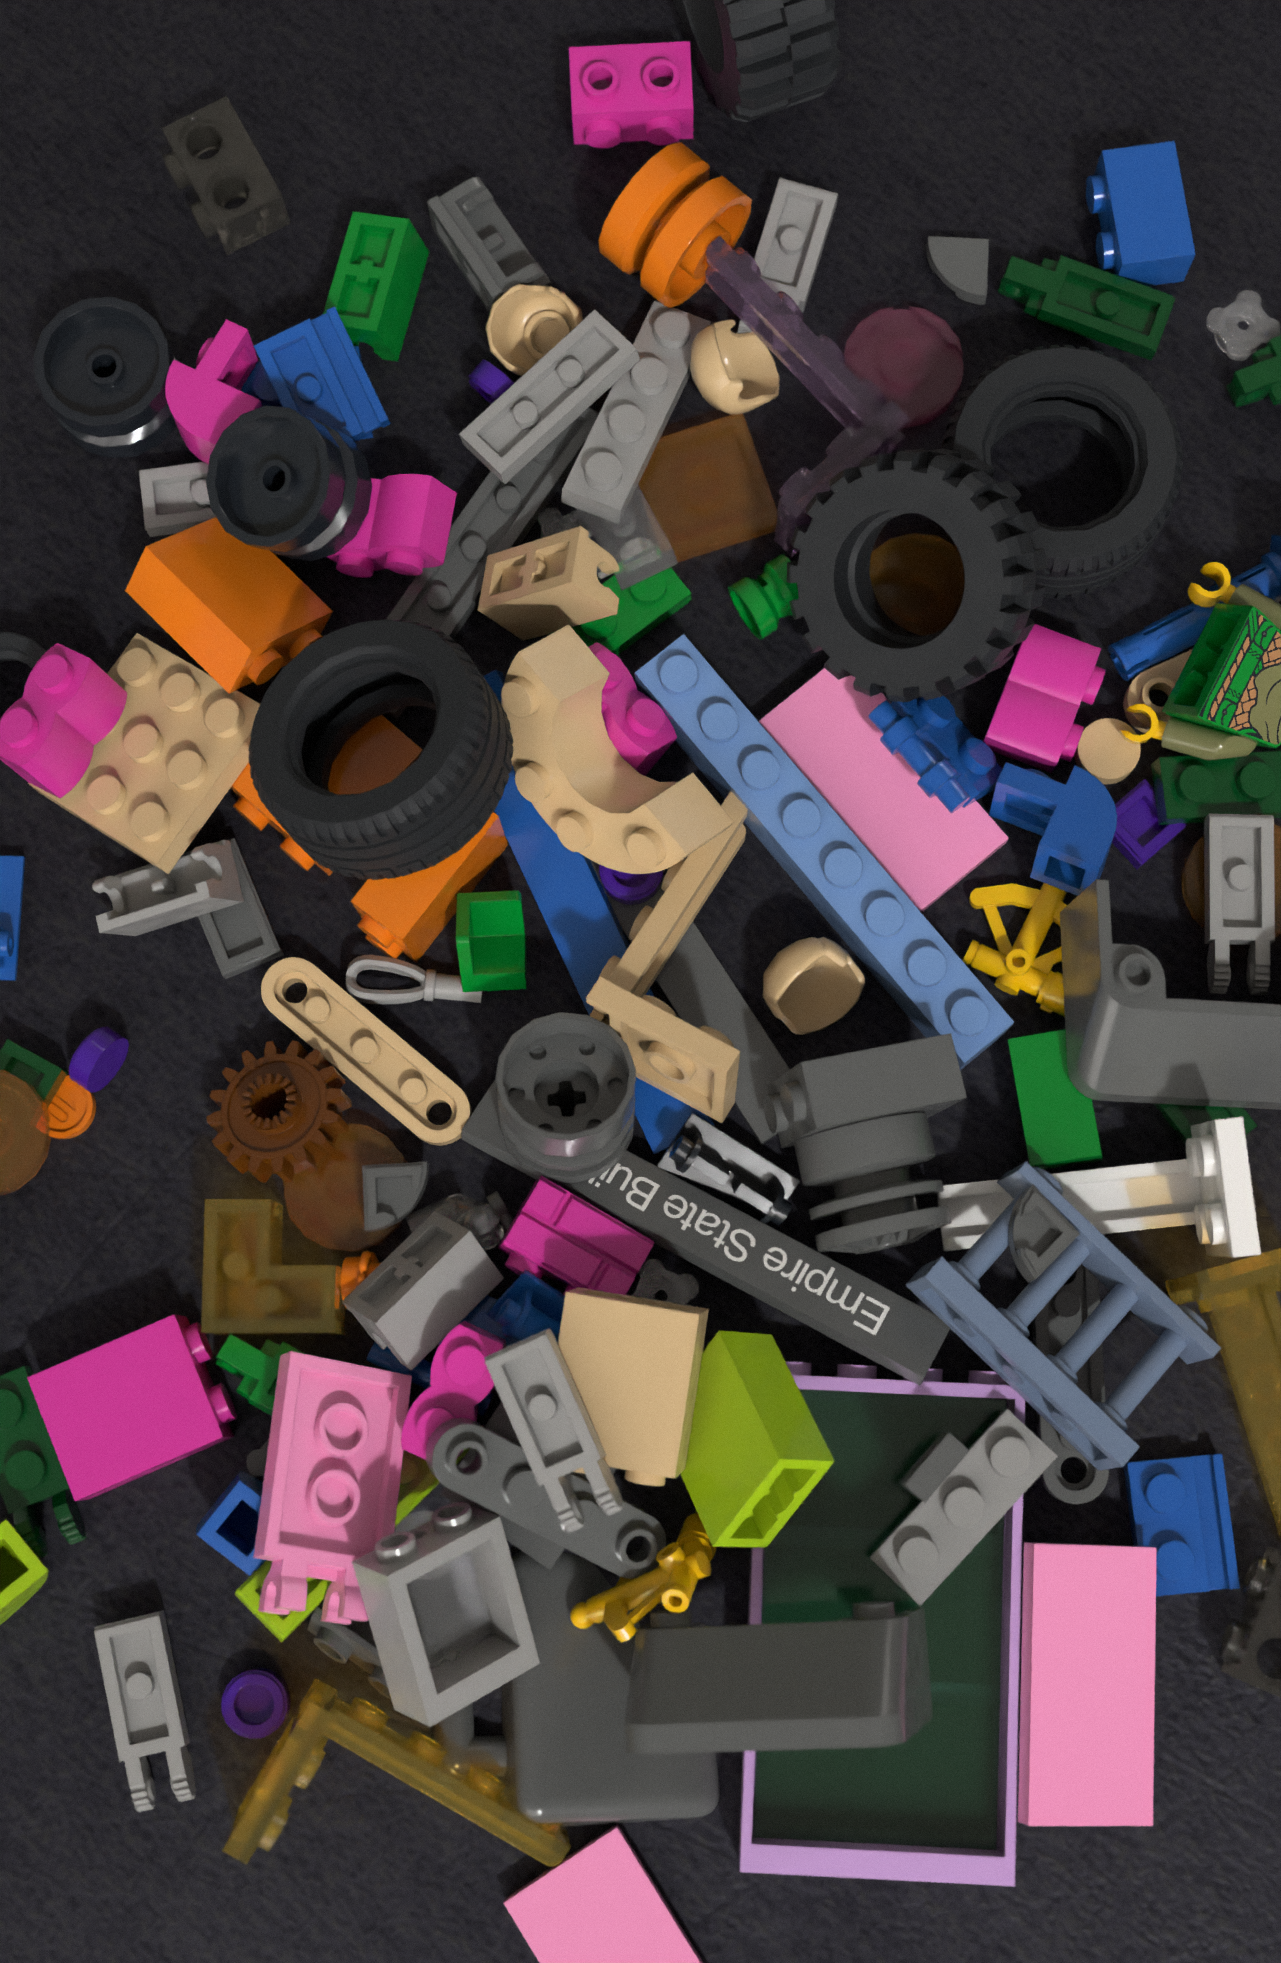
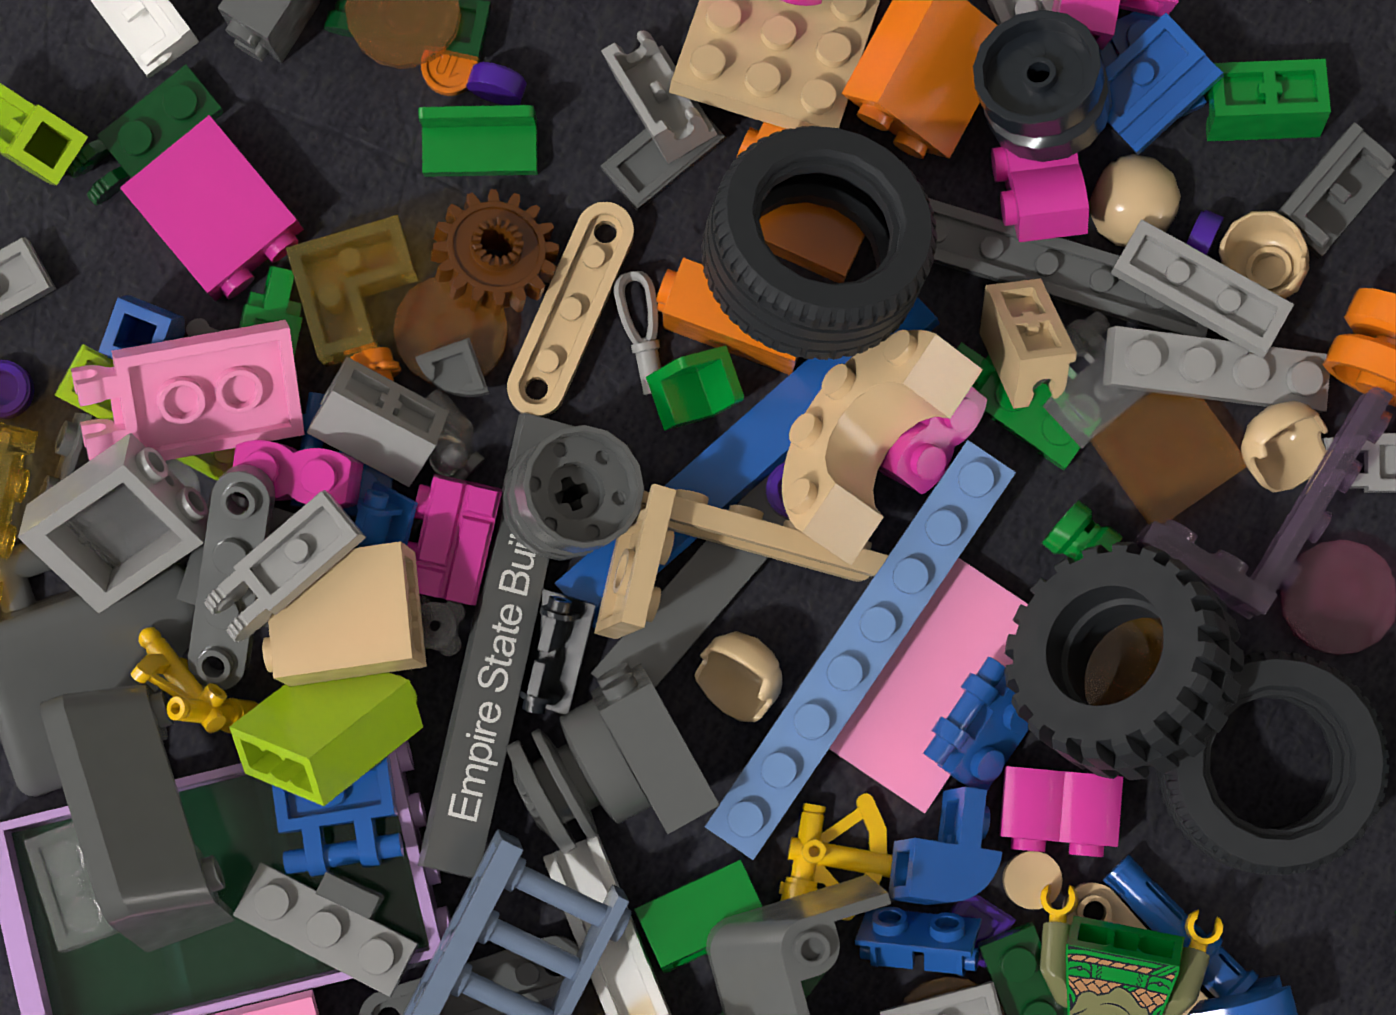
camera: 70 degrees right, 5 degrees up
dark grey tile [1008,1185,1080,1282] -> none
none -> clear plate [24,822,119,953]
none -> blue plate [272,756,404,877]
none -> green panel [418,105,538,177]
none -> blue hinge [855,907,982,976]
none -> tan hair [1089,154,1181,247]

